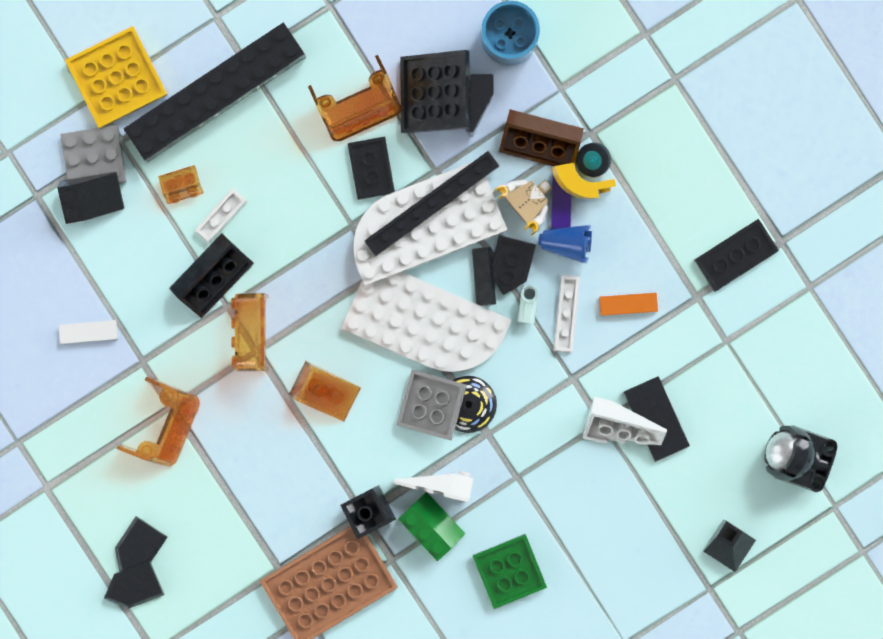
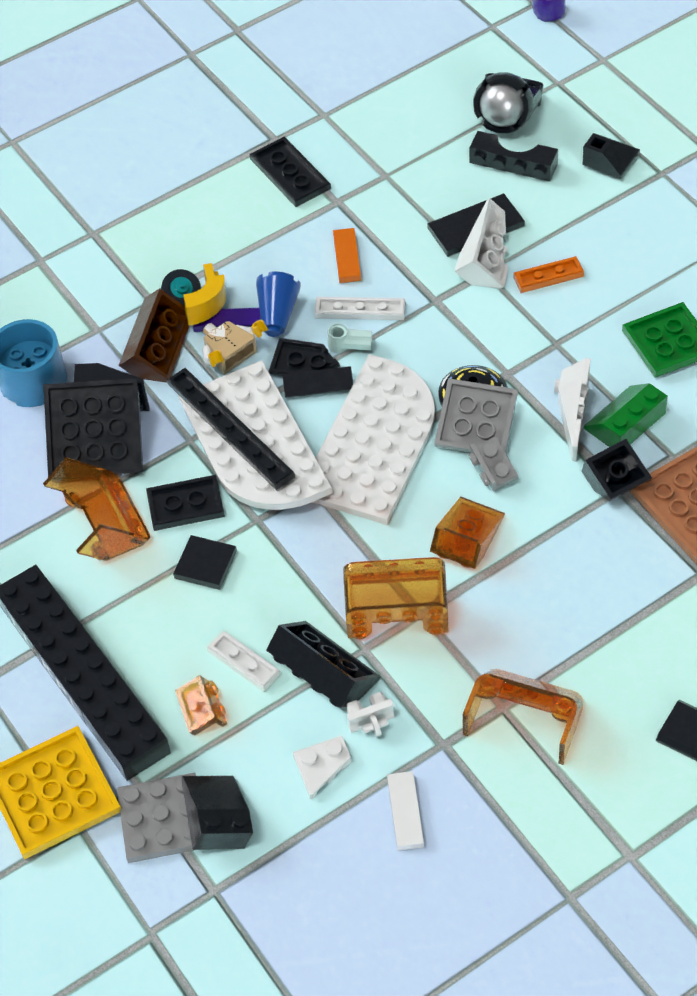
camera: 85 degrees left, 35 degrees down
none -> black tile [173,535,237,590]
none -> white wing [293,735,352,799]
none -> white hips [347,692,395,737]
none -> light grey bracket [468,436,519,492]
none -> black arch [469,131,558,182]
none -> orange tile [513,256,584,293]

